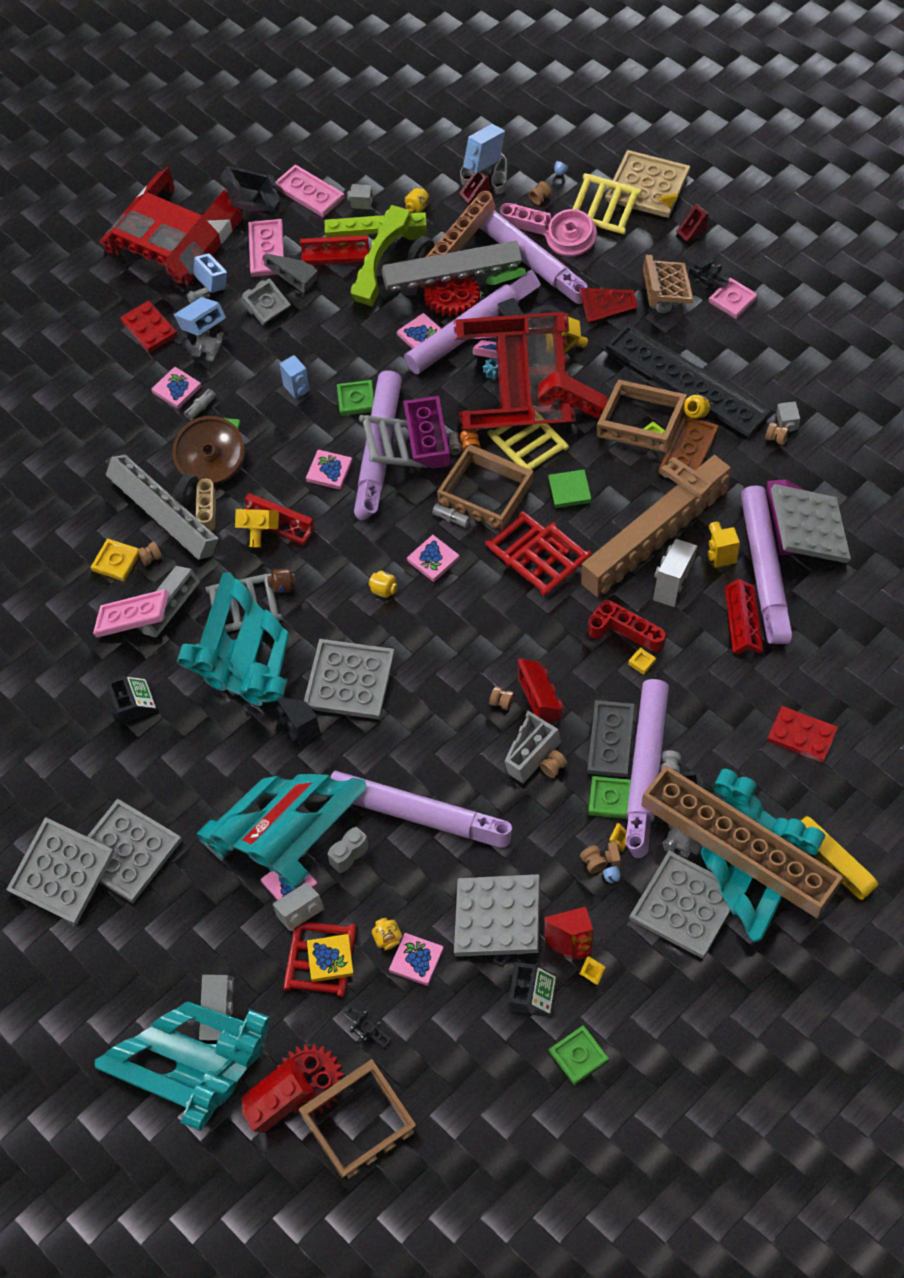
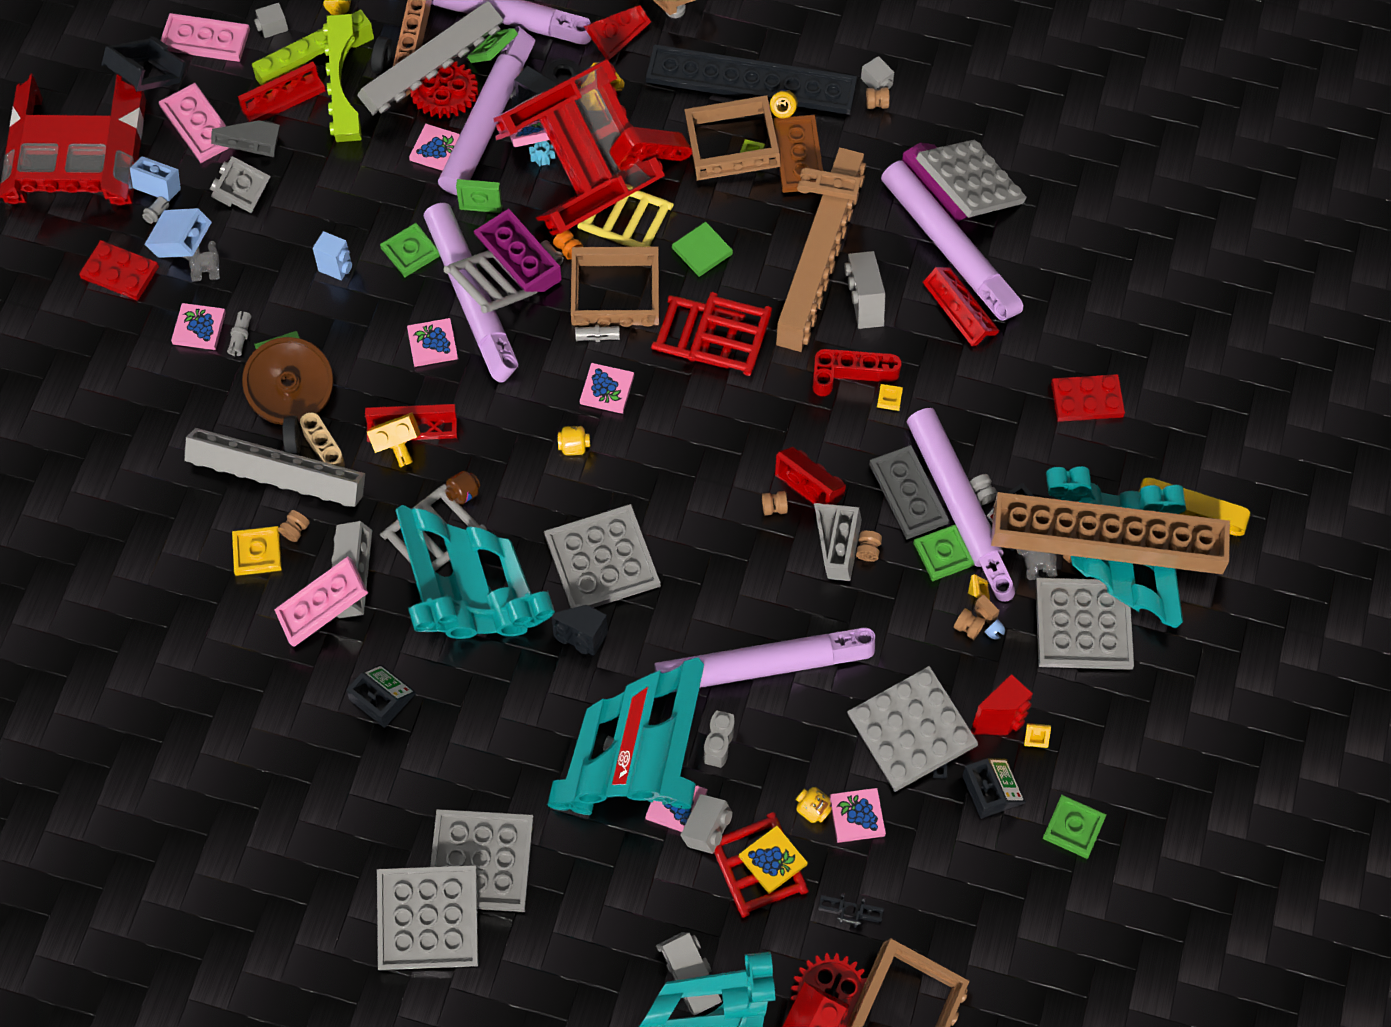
camera: 35 degrees left, 5 degrees up
yellow brick [708,522,740,568] -> none
none -> bright green tile [456,179,503,213]

